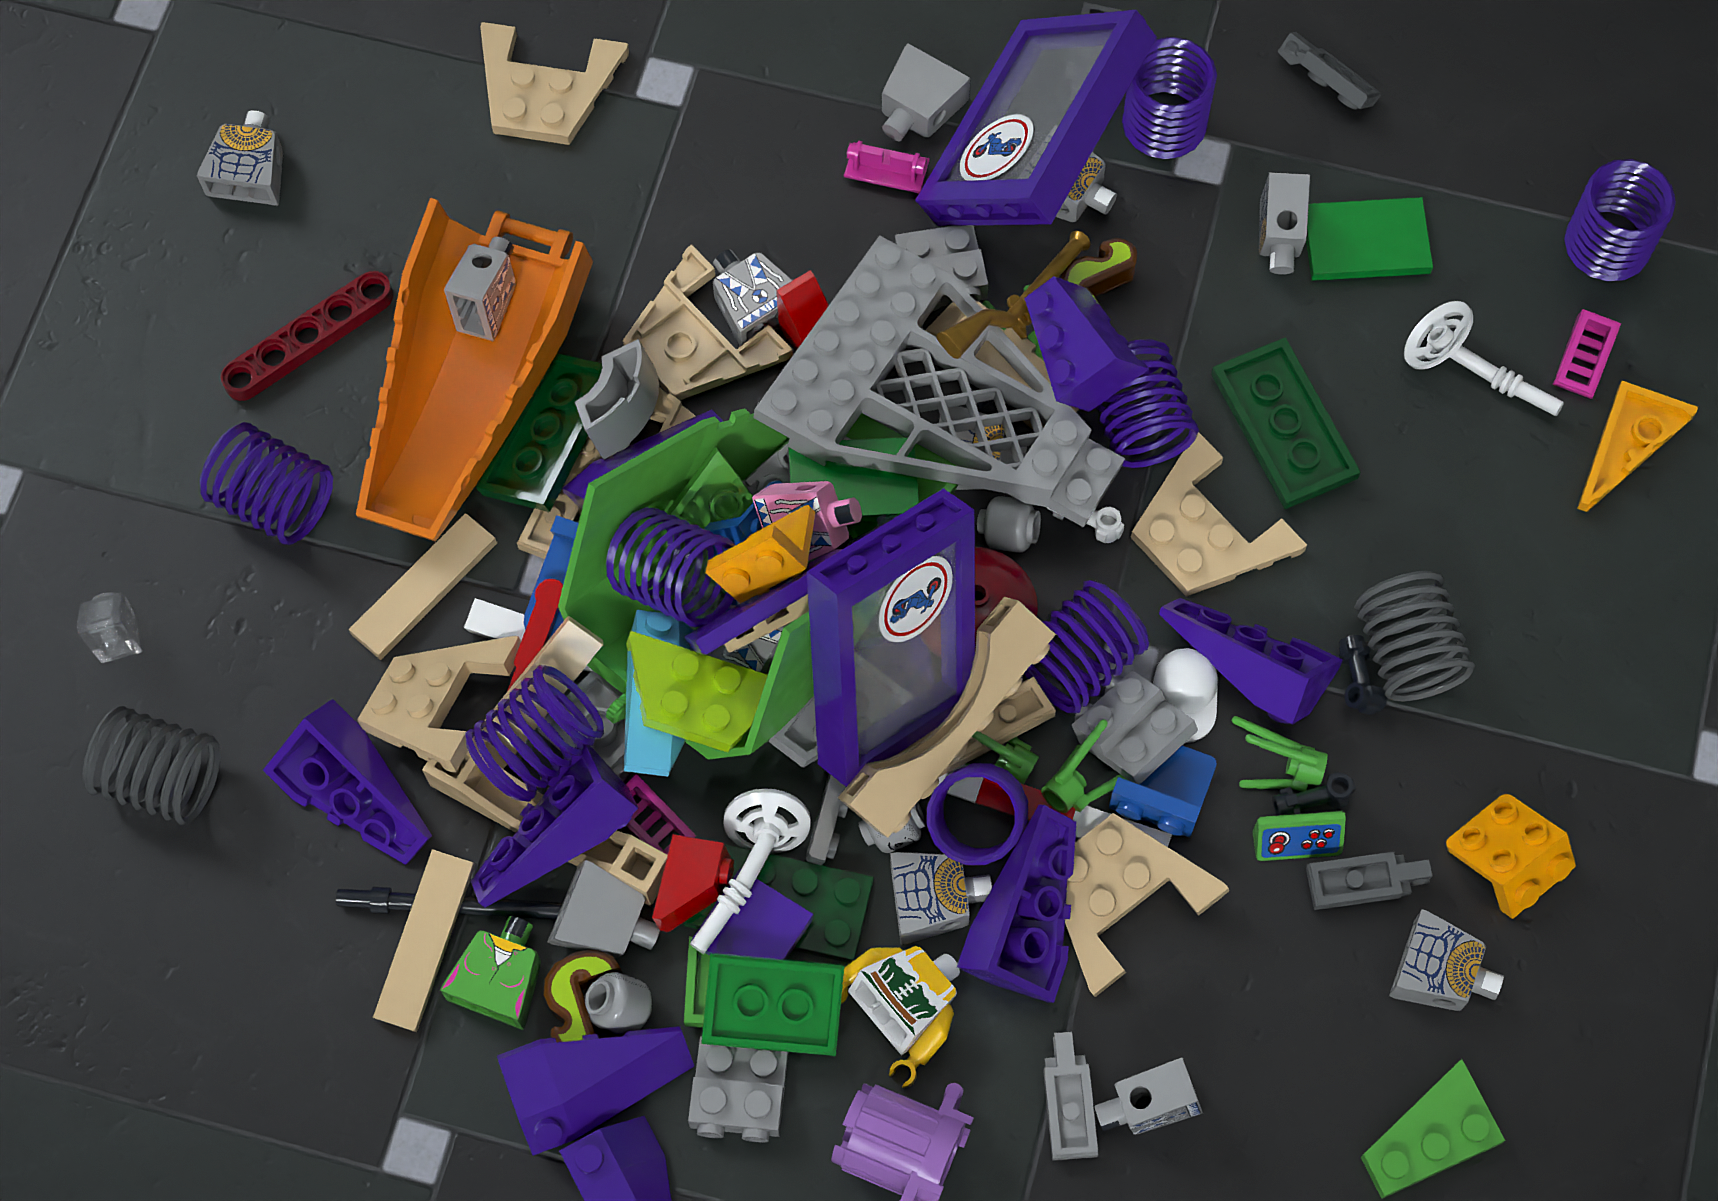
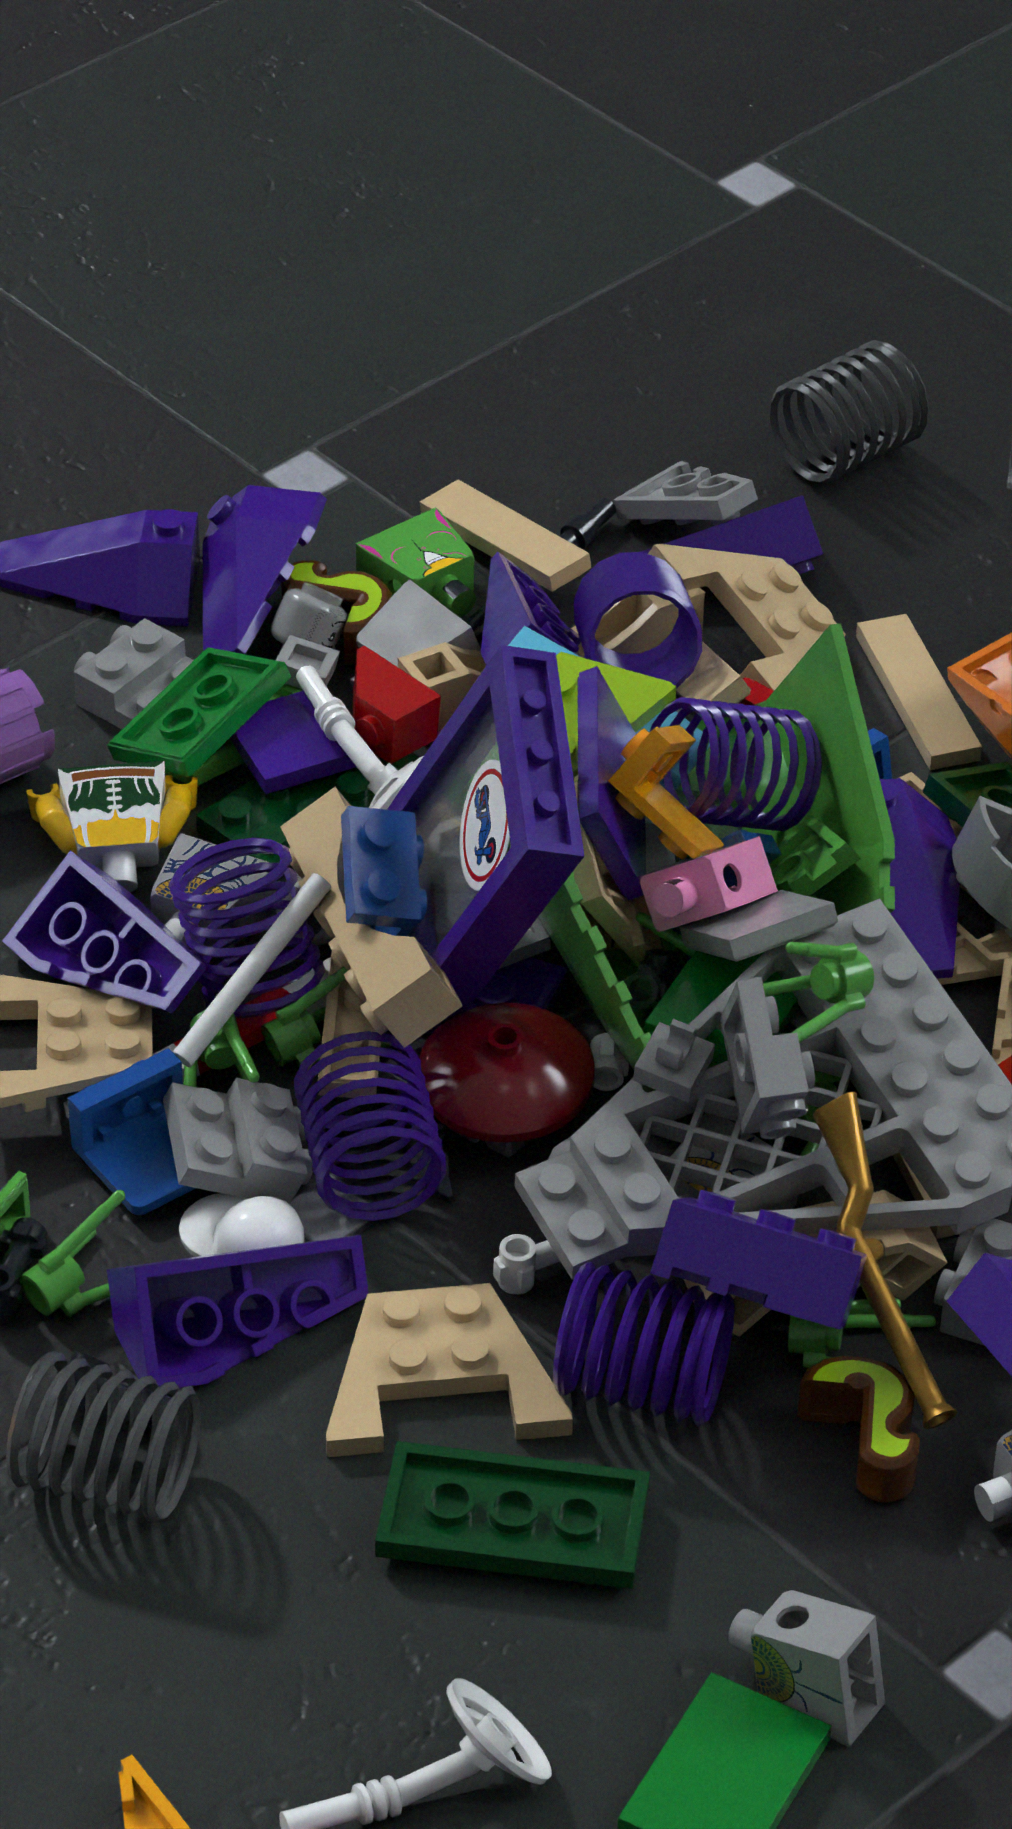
camera: 120 degrees right, 25 degrees down
none -> white bar [173,873,331,1067]
none -> light grey tile [276,635,340,689]
none -> blue bracket [341,806,427,936]
none -> light grey wing [612,461,758,525]
none -> light grey tile [633,1019,715,1103]
none -> light grey tile [679,890,839,962]
none -> light grey plate [720,977,815,1139]
none -> bright green plant [763,942,874,1043]

